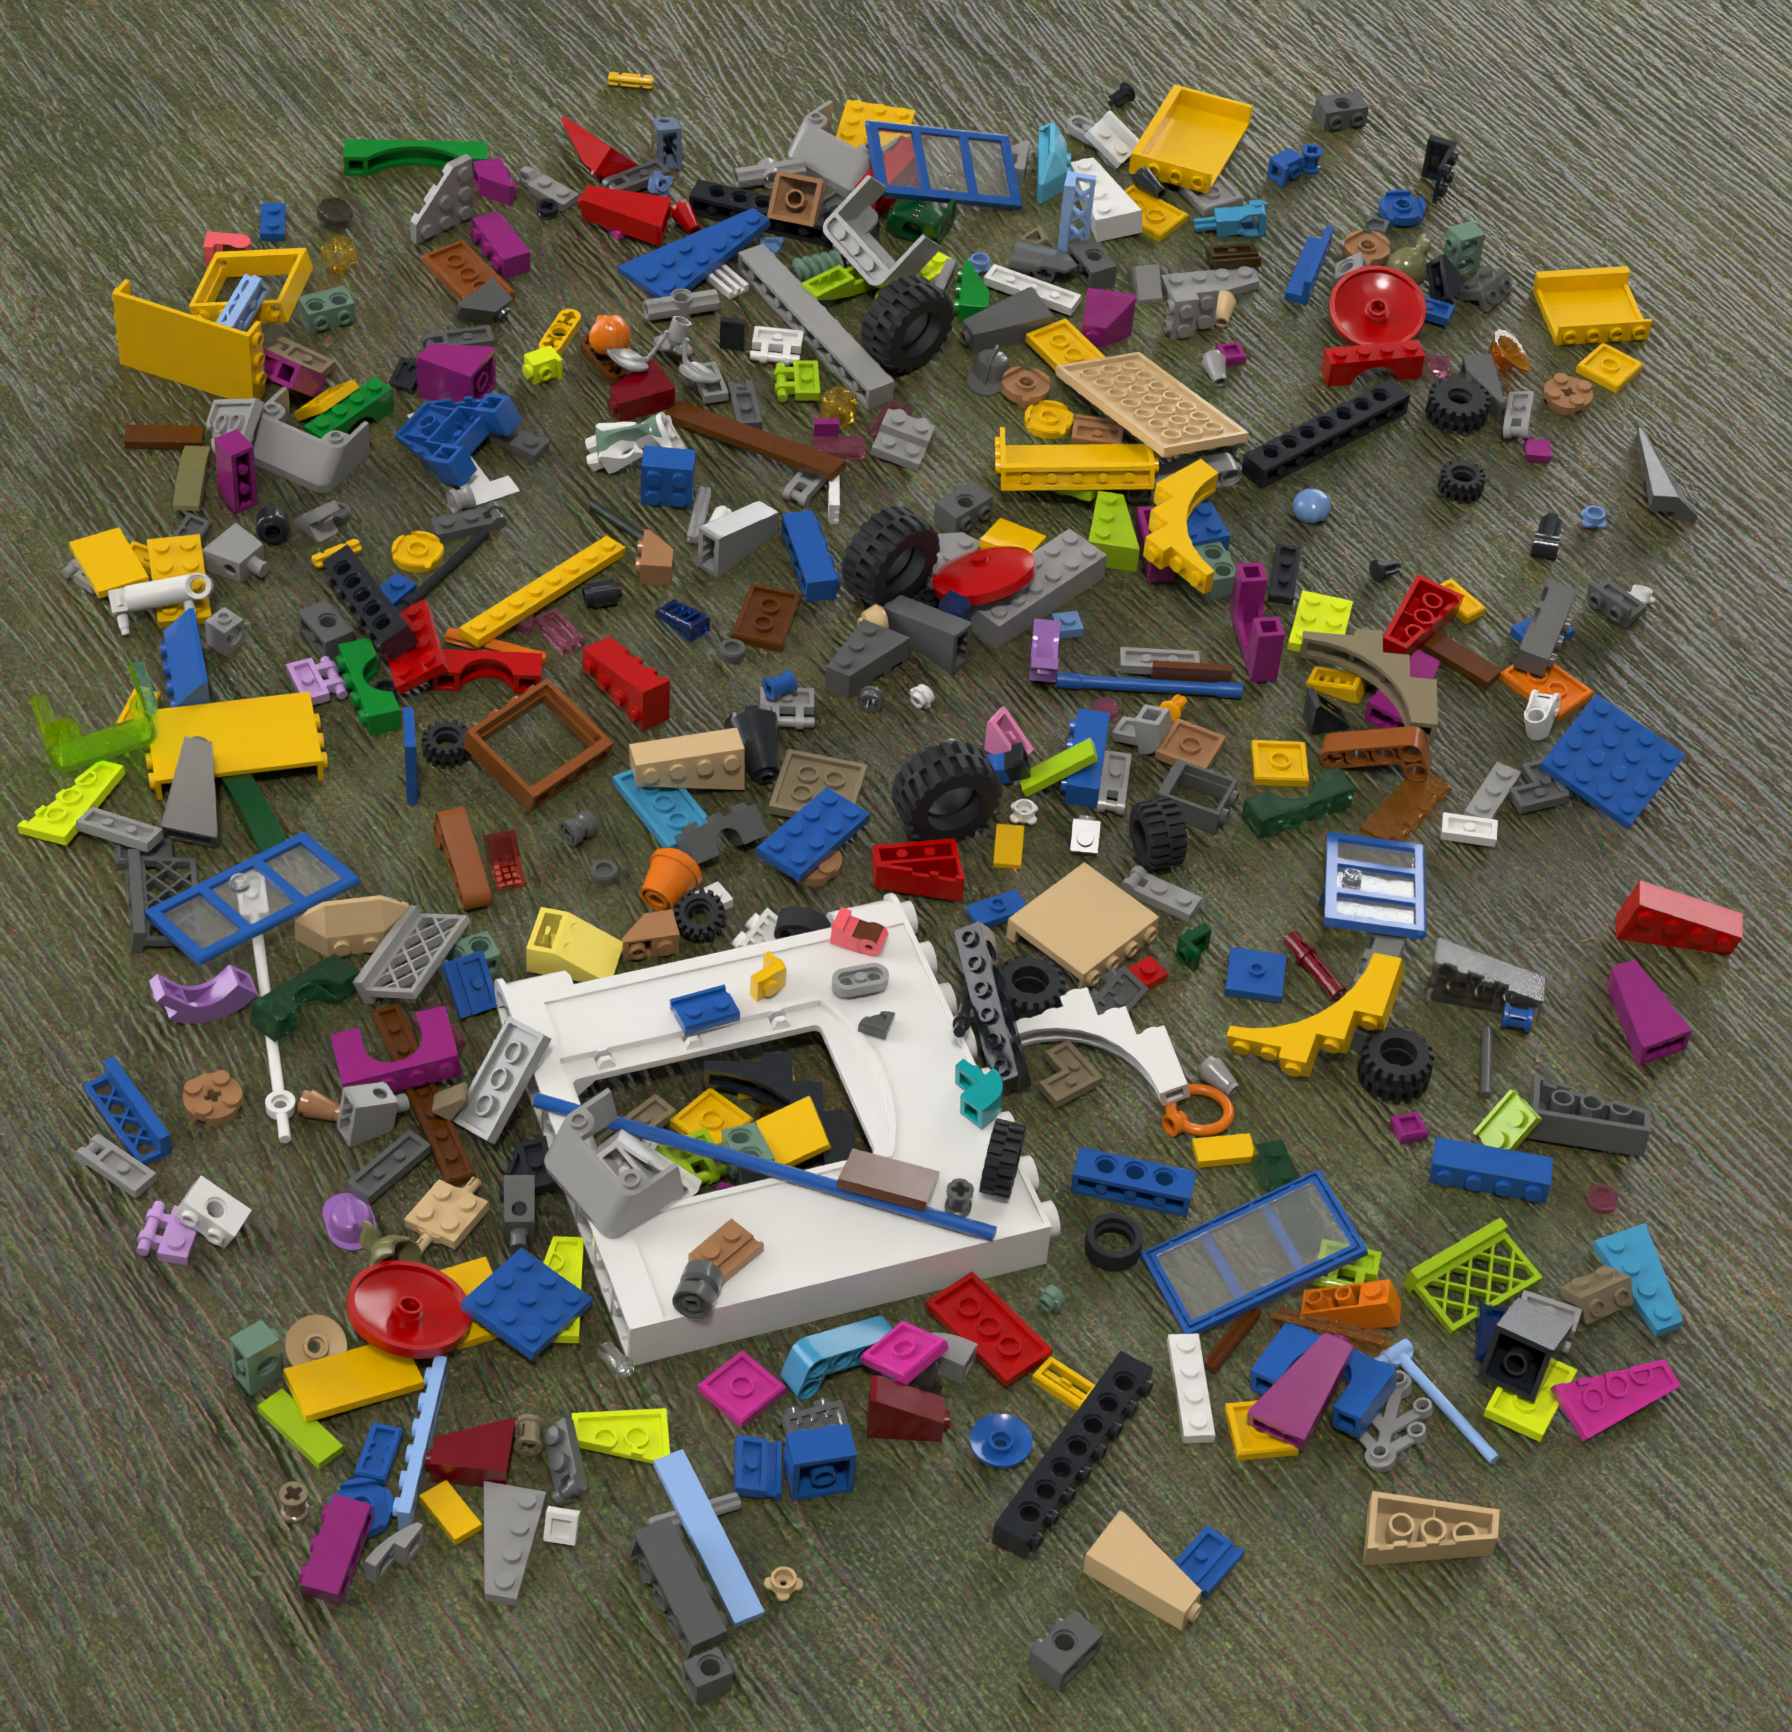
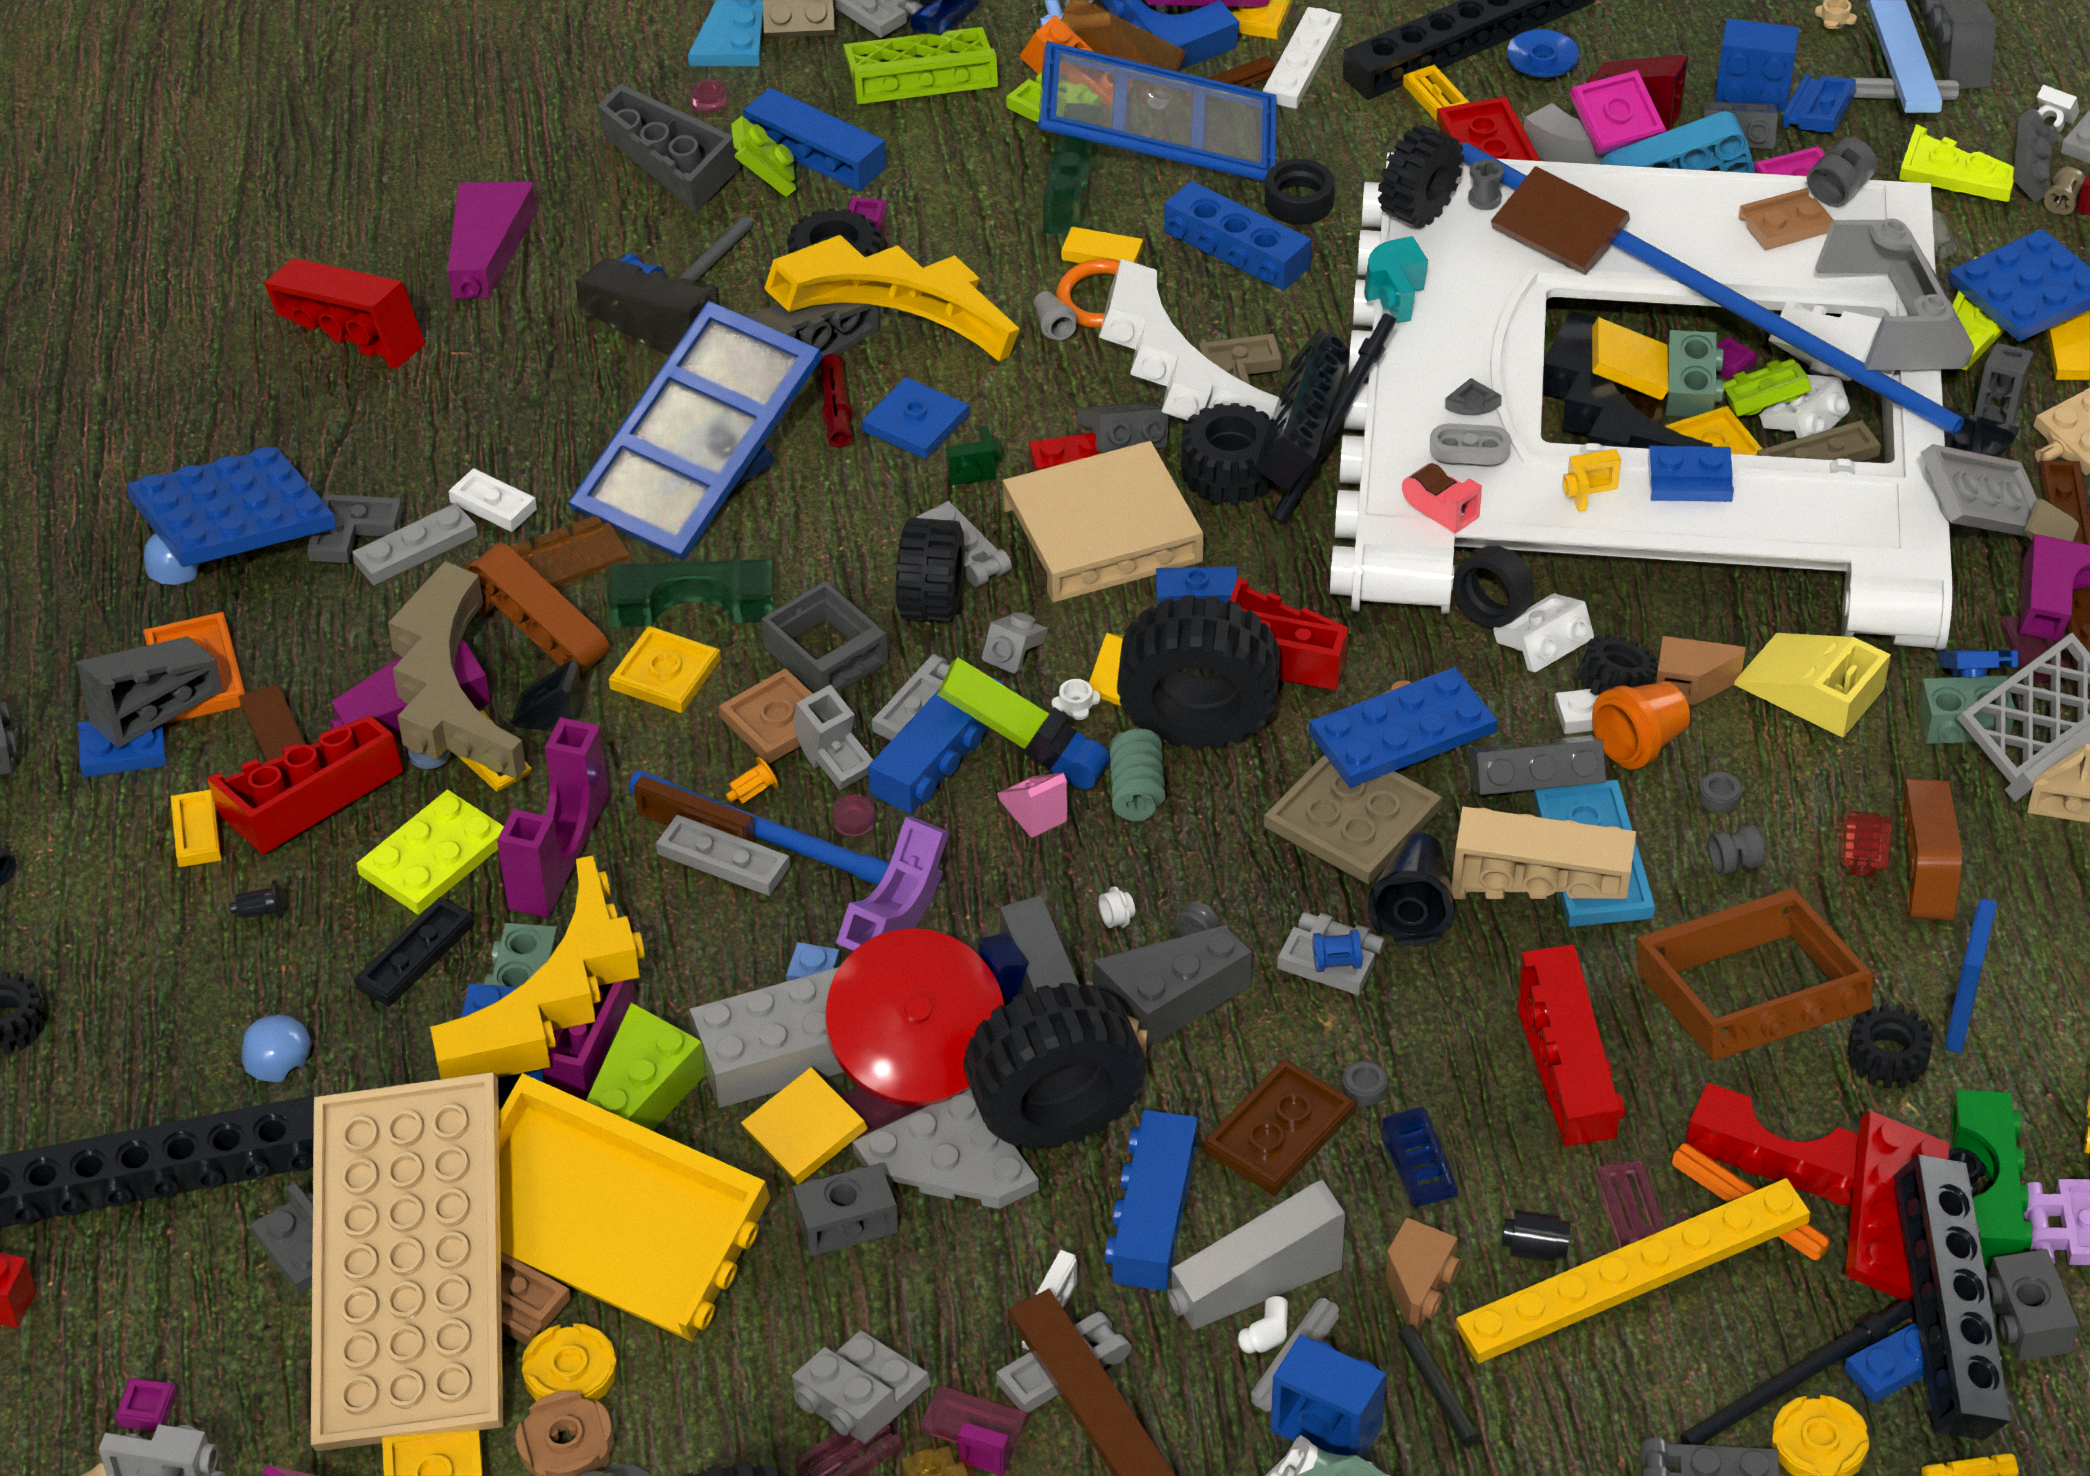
camera: 150 degrees left, 0 degrees up
light grey cone [1202,350,1228,387] -> none
white piece [1524,689,1561,740] -> none

